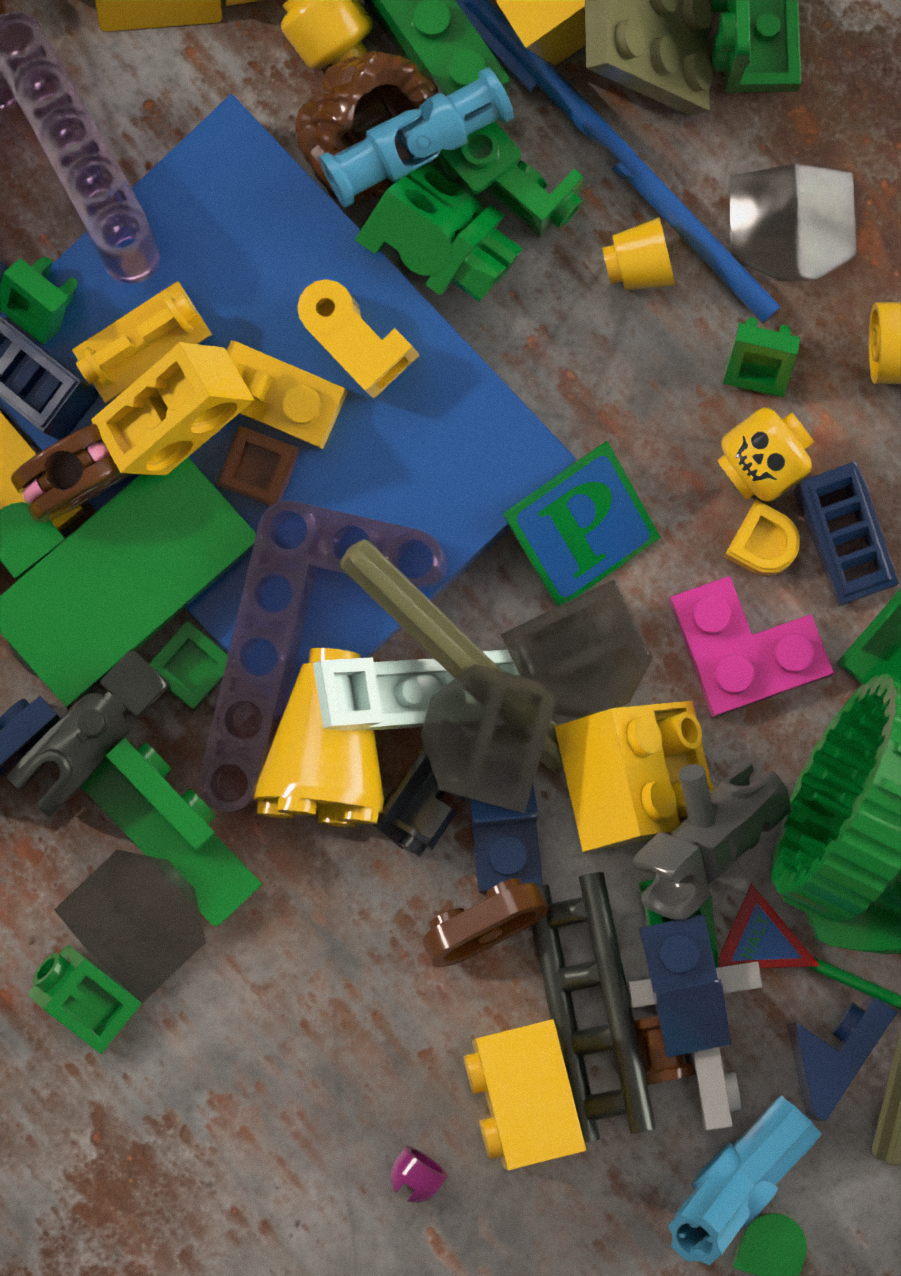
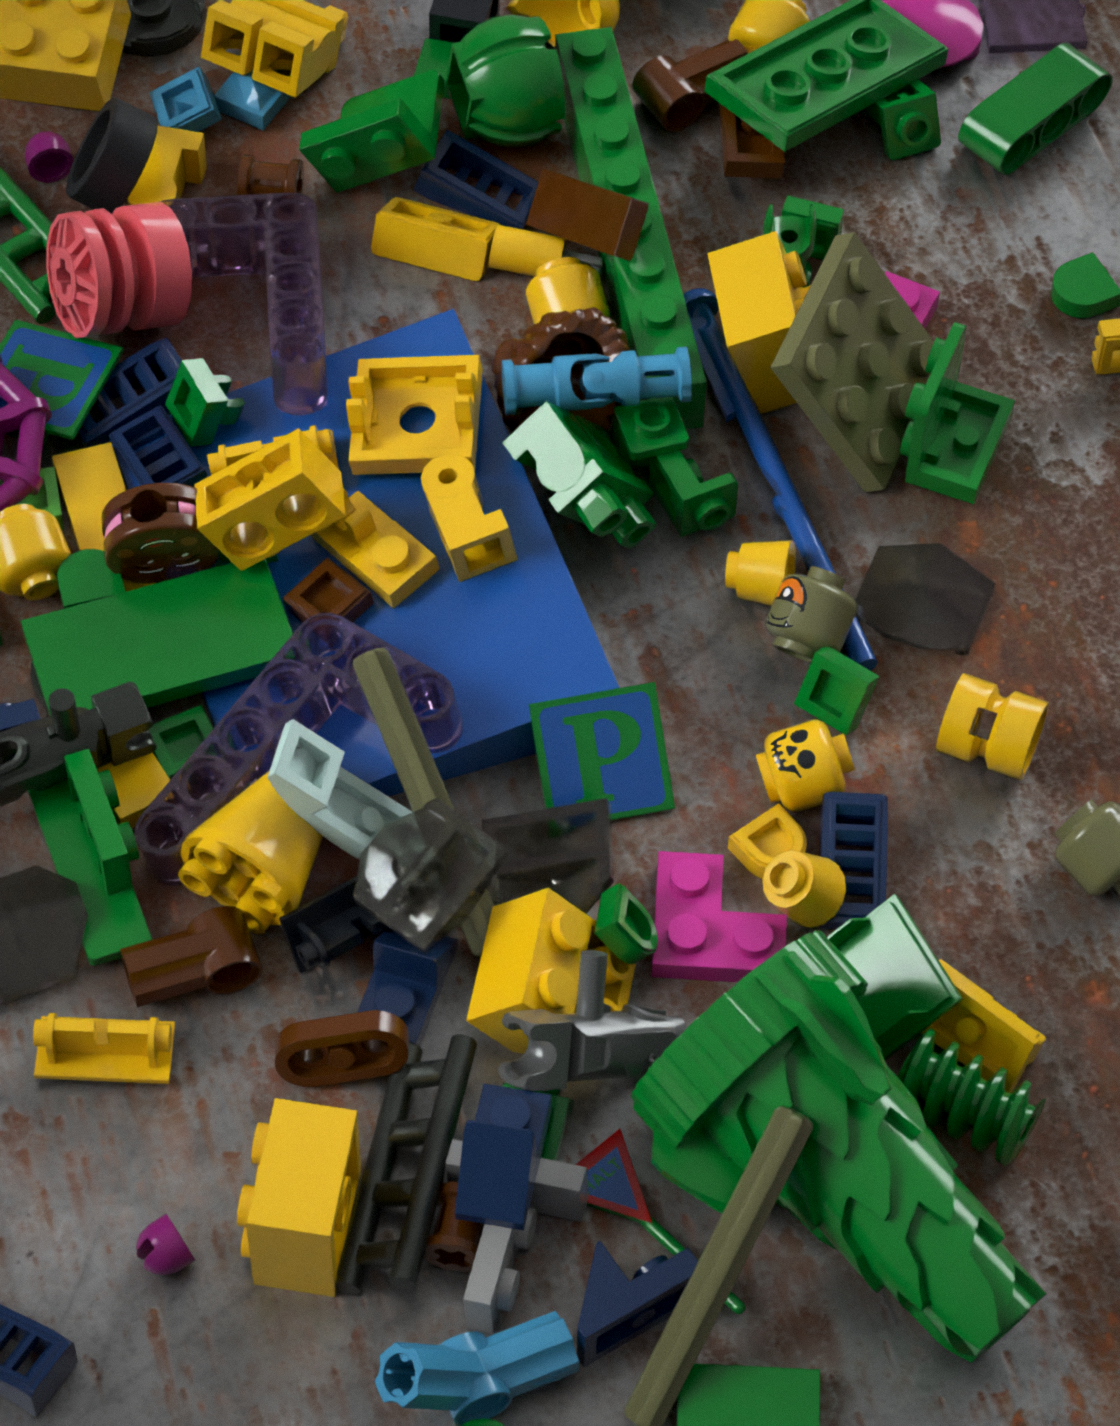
camera: 30 degrees right, 25 degrees down
none -> yellow hinge [33,1013,175,1084]
none -> yellow tile [97,753,179,829]
none -> reddish brown piece [120,906,263,1007]
none -> yellow piece [346,355,483,475]
none -> green tile [594,883,658,965]
none -> yellow hat [762,850,846,928]
none -> olive head [765,566,858,663]

